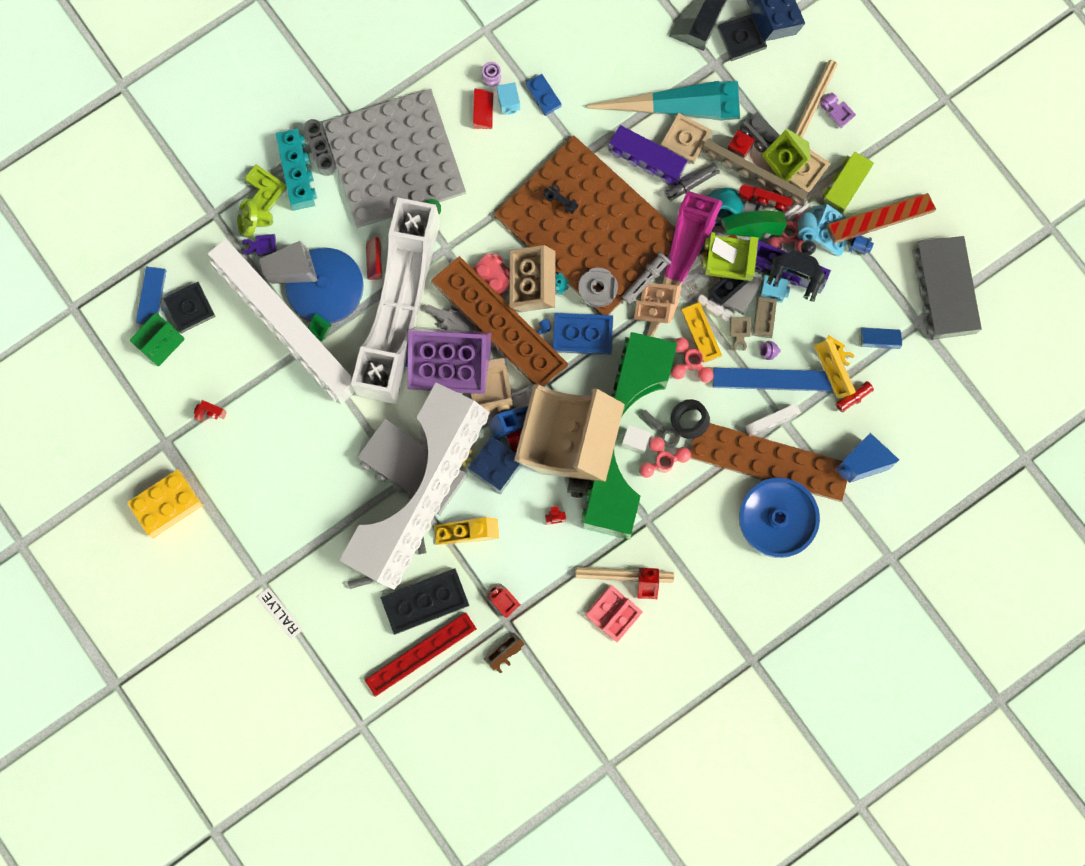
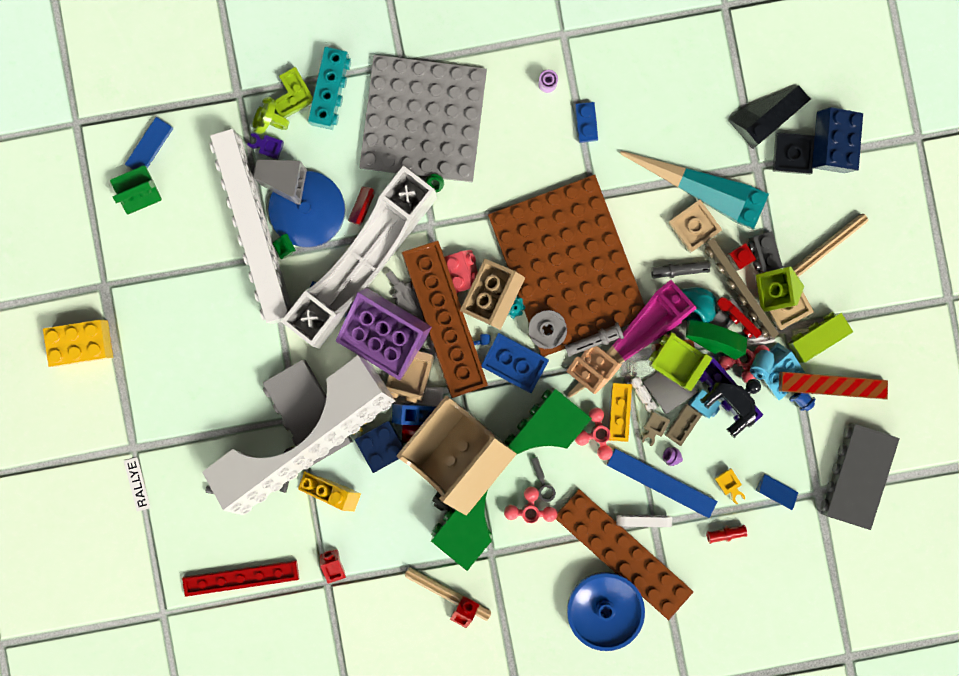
camera: 25 degrees right, 10 degrees up
black plate [163,282,216,334] -> none
red bracket [194,400,227,422] -> none
dark grey beam [304,119,336,176] -> none
black plate [380,568,470,635] -> none
red slope [473,88,494,129] -> none
reddish brown plate [484,632,525,673] -> none
medium azure brick [497,82,520,115] -> none
black bar [544,184,579,214] -> none
red plate [545,506,566,525] -> none
coral slope [585,585,643,643] -> none
dark purple brick [608,125,688,186] -> none
white brick [619,425,651,454] -> none
black tyre [670,399,710,439] -> none
black slope [708,277,749,306] -> none
white sticker [712,237,737,263] -> none
yellow plate [814,338,856,399] -> none
medium lavender plate [820,92,856,129] -> none
blue slope [835,433,900,483] -> none

